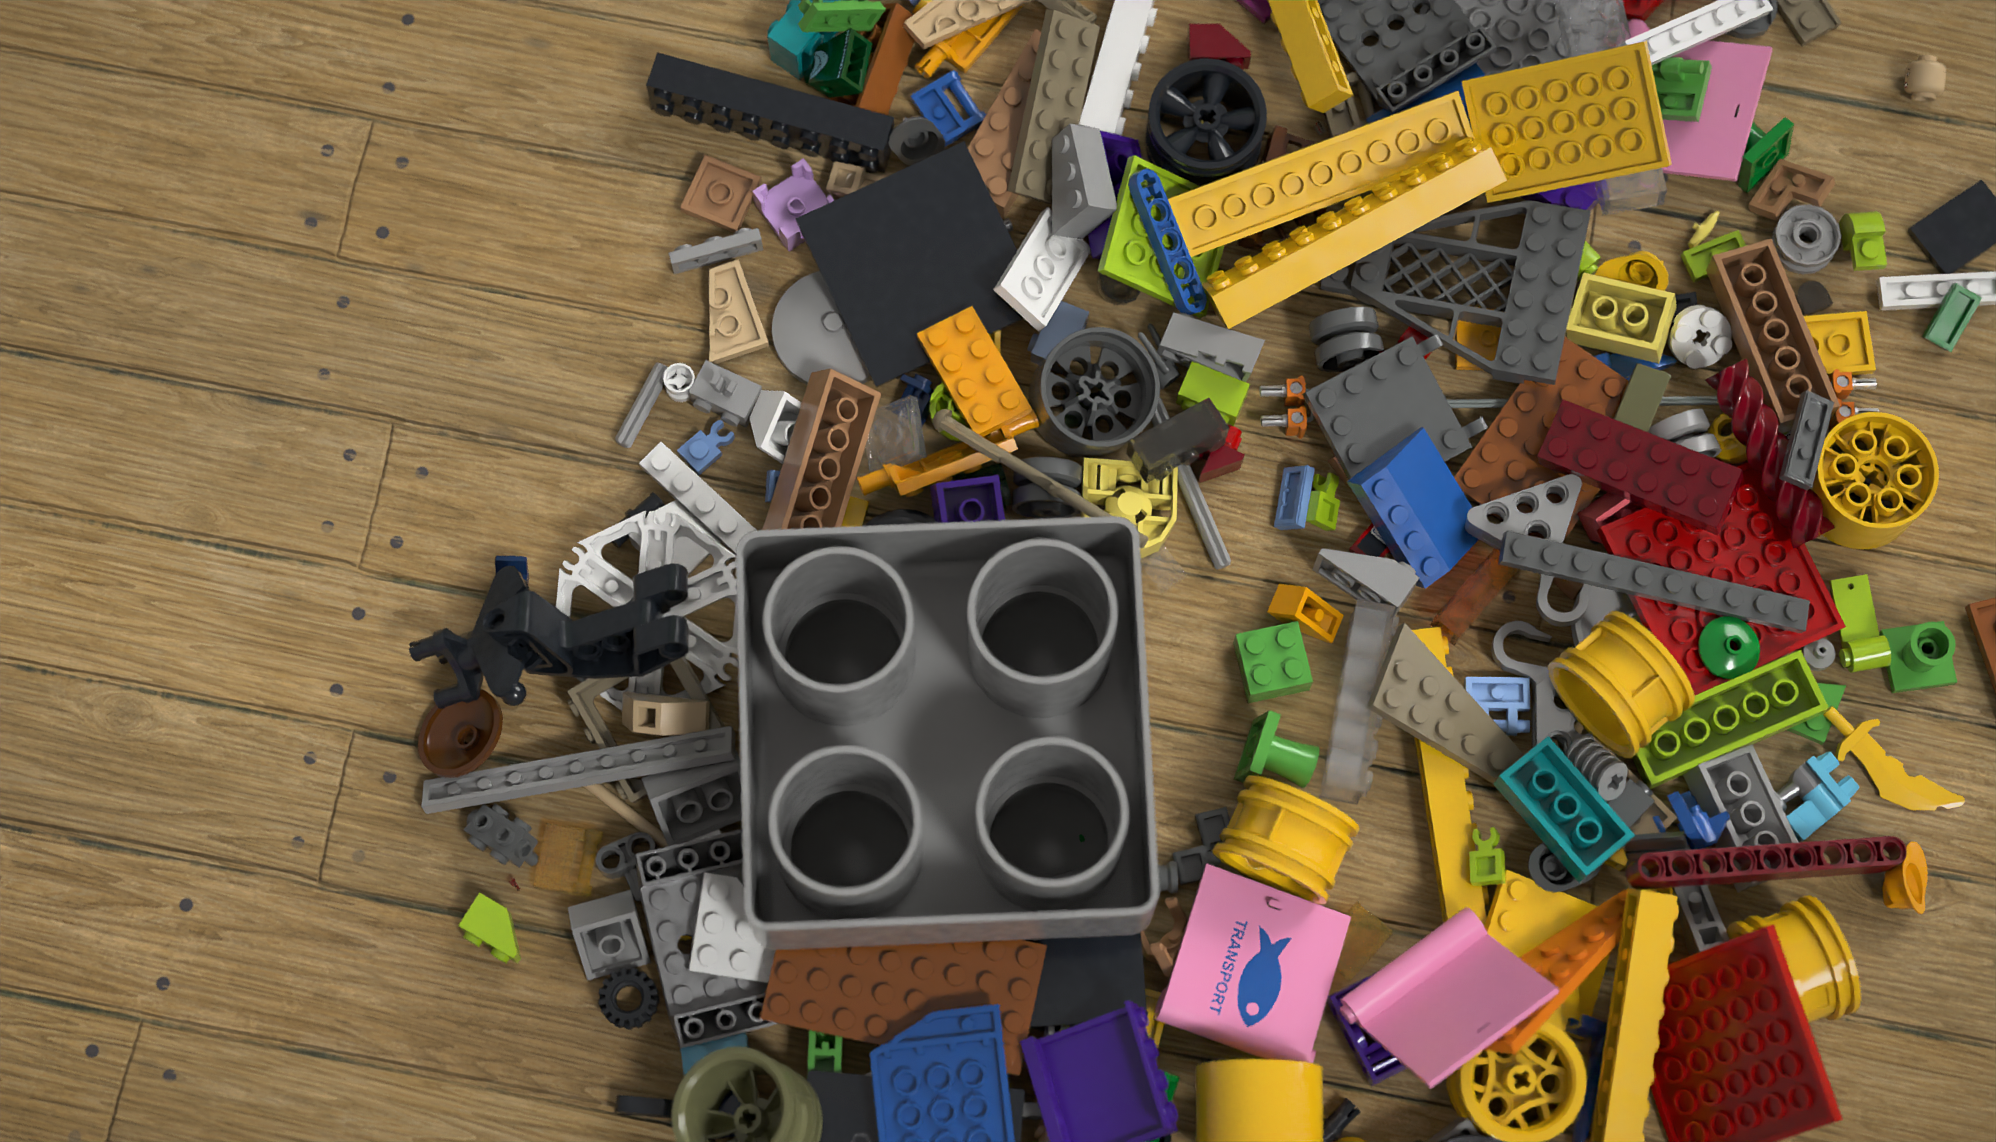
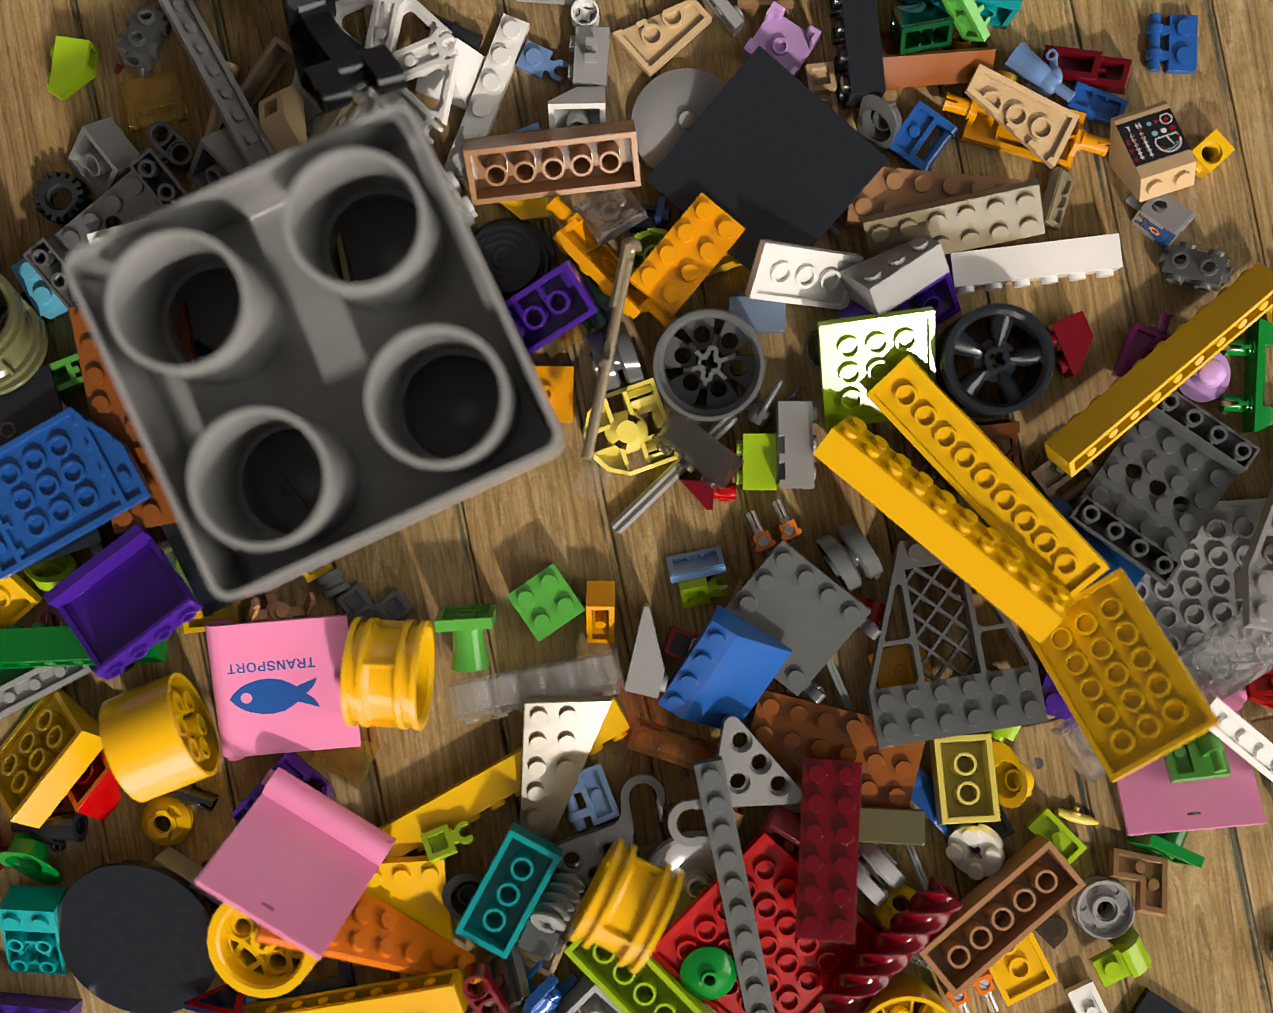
camera: 70 degrees right, 15 degrees up
blue beam [1128,169,1207,315] -> none
dark grey tile [1779,390,1834,490] -> none

